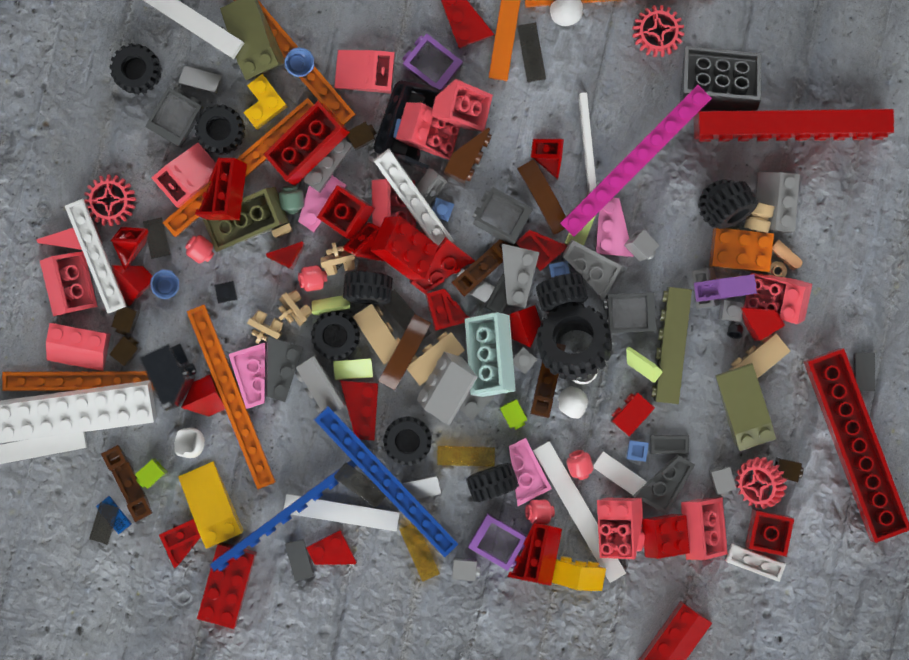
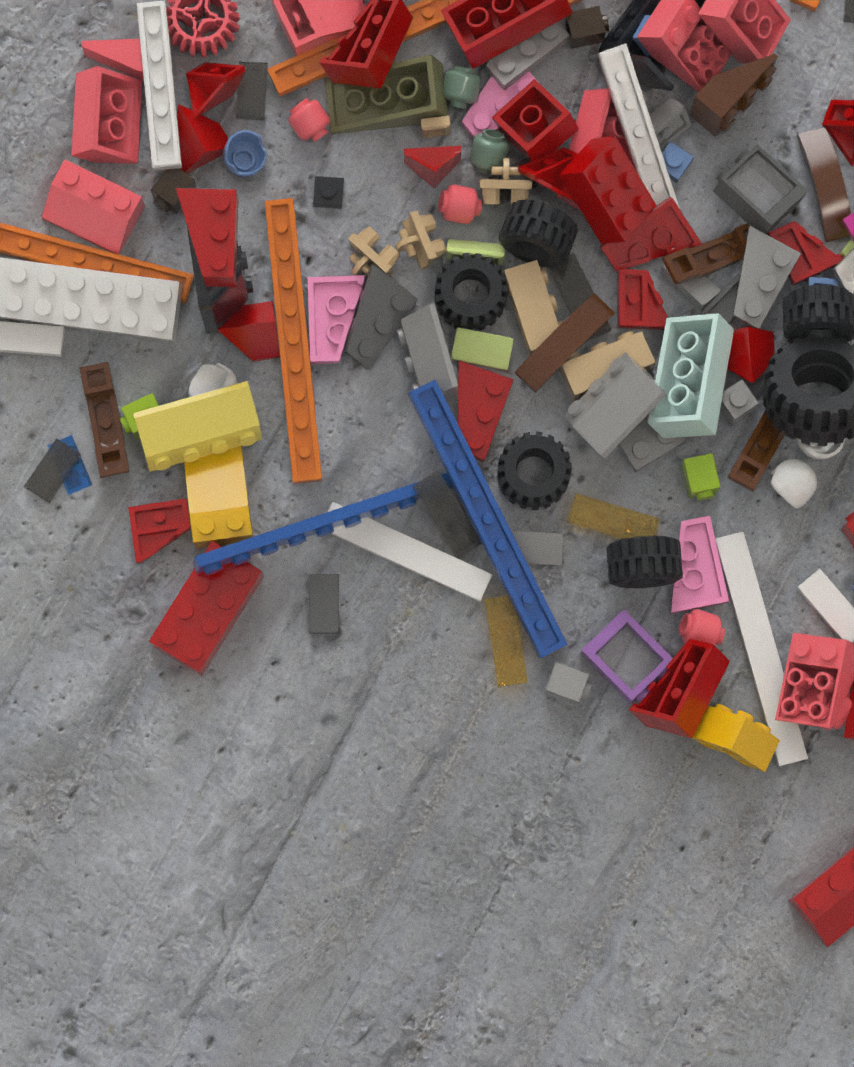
camera: 20 degrees right, 10 degrees down
dark brown brick [109,336,142,366] -> none
red wing [306,529,357,565] -> none
coral head [566,450,594,480] -> none
none -> light yellow slope [133,381,262,472]
none -> red wedge [176,188,239,287]
none -> sand green head [470,129,510,174]

